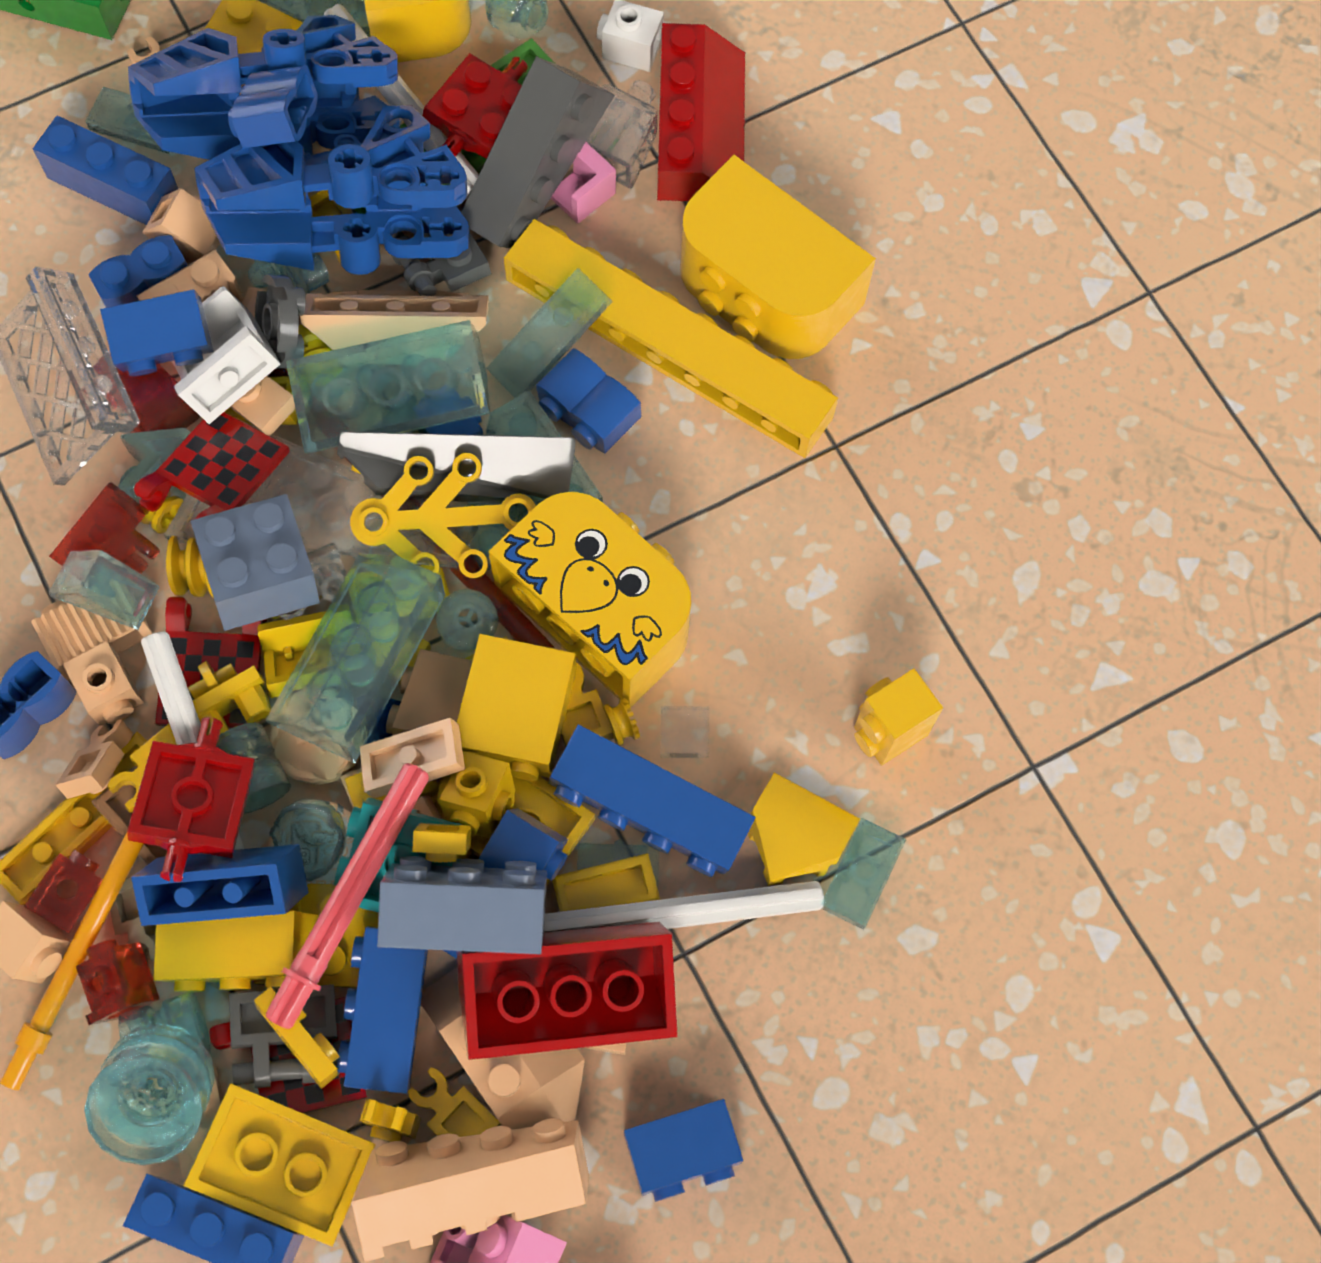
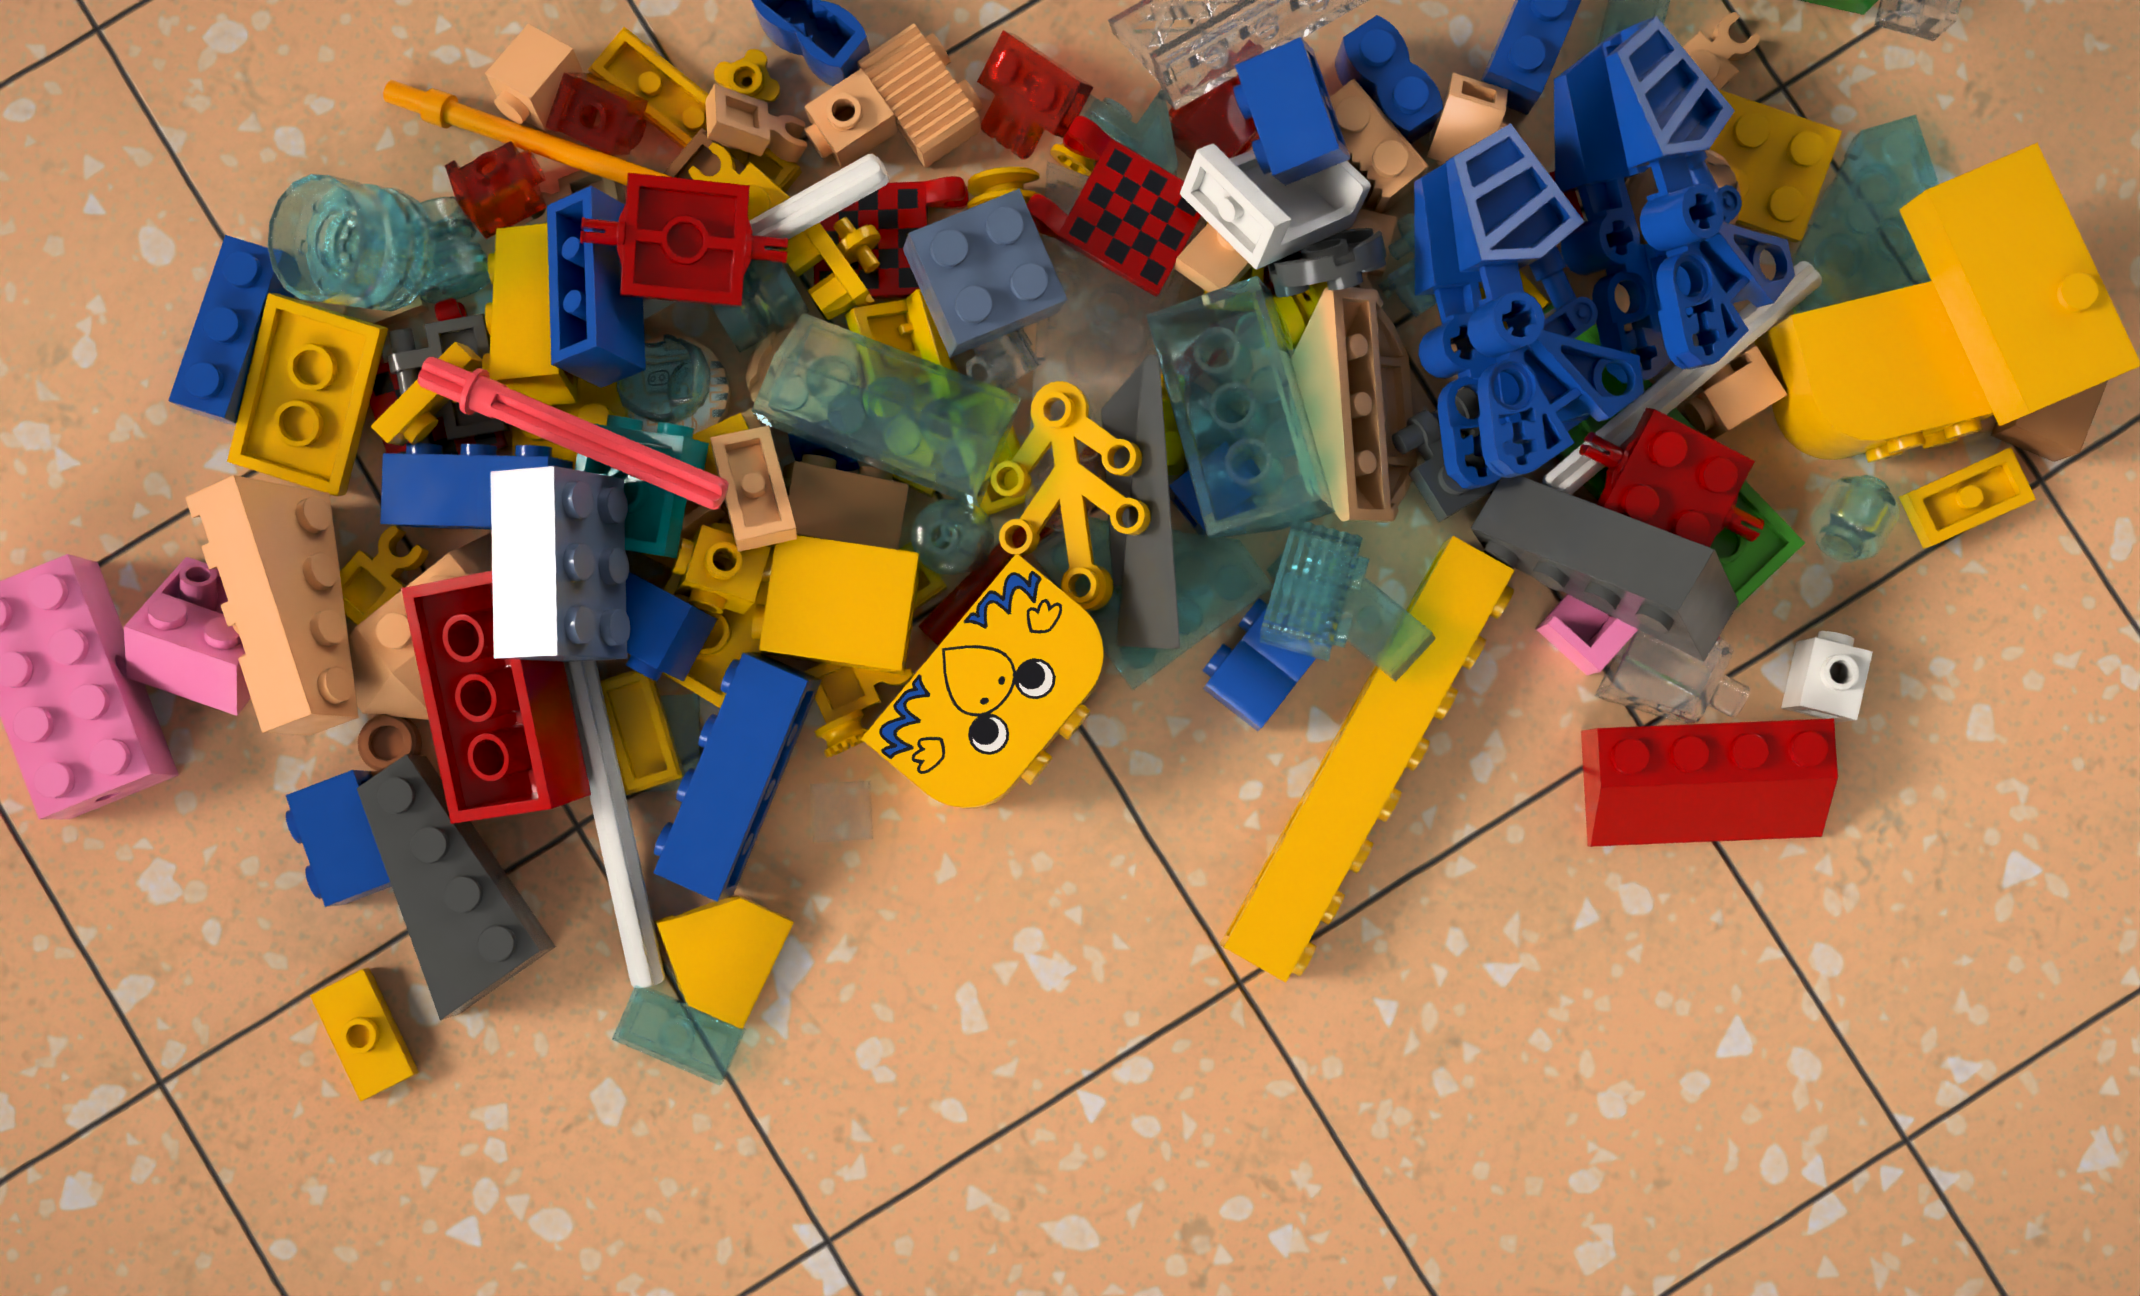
camera: 85 degrees right, 15 degrees up
clear light blue slope [48,550,160,630] -> none
blue brick [228,65,318,148] -> none
yellow plate [359,1099,421,1142] -> none
yellow plate [412,823,471,862] -> none
yellow brick [680,155,876,359] -> none
yellow brick [854,668,943,766] -> none
none -> yellow plate [310,968,419,1102]
none -> dark grey wedge [357,754,556,1020]
none -> nougat tile [358,714,422,772]
none -> yellow plate [714,49,780,103]
none -> clear light blue brick [1260,519,1370,662]
none -> light nougat brick [1684,346,1787,439]

